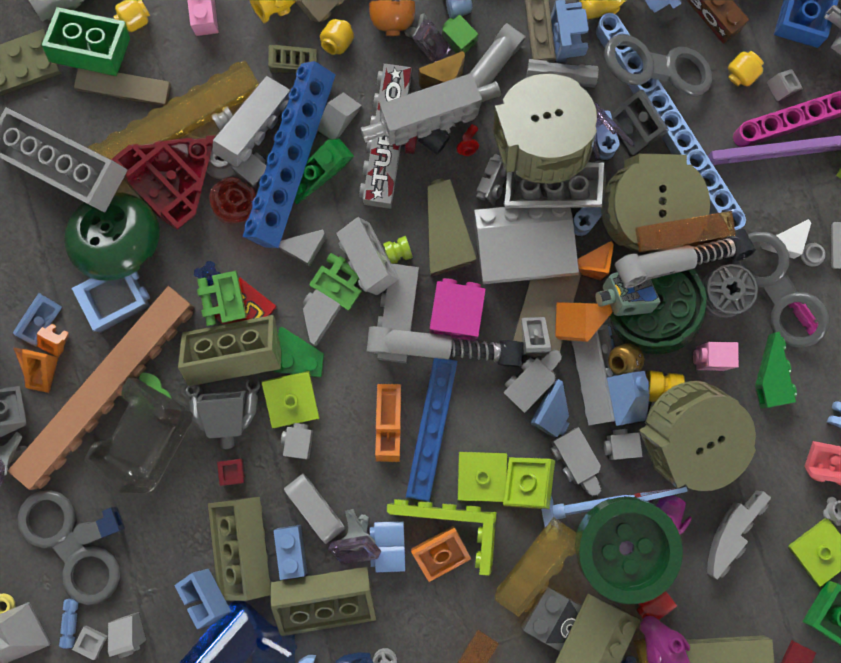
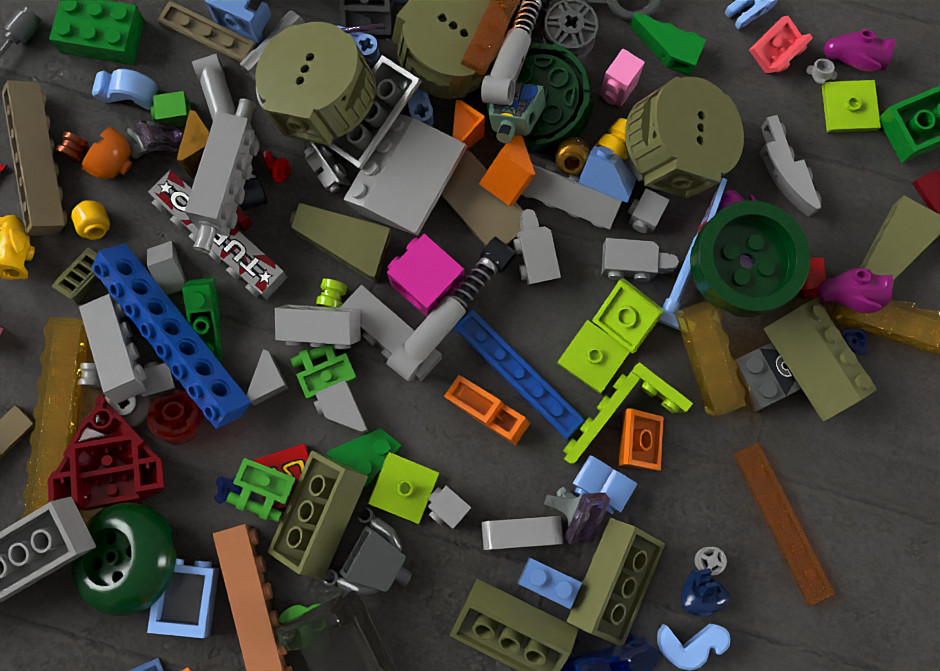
camera: 55 degrees left, 5 degrees down
dark red plate [217,459,245,486] -> none
light grey slope [521,317,551,355] -> none
medium blue slope [530,379,569,438] -> none

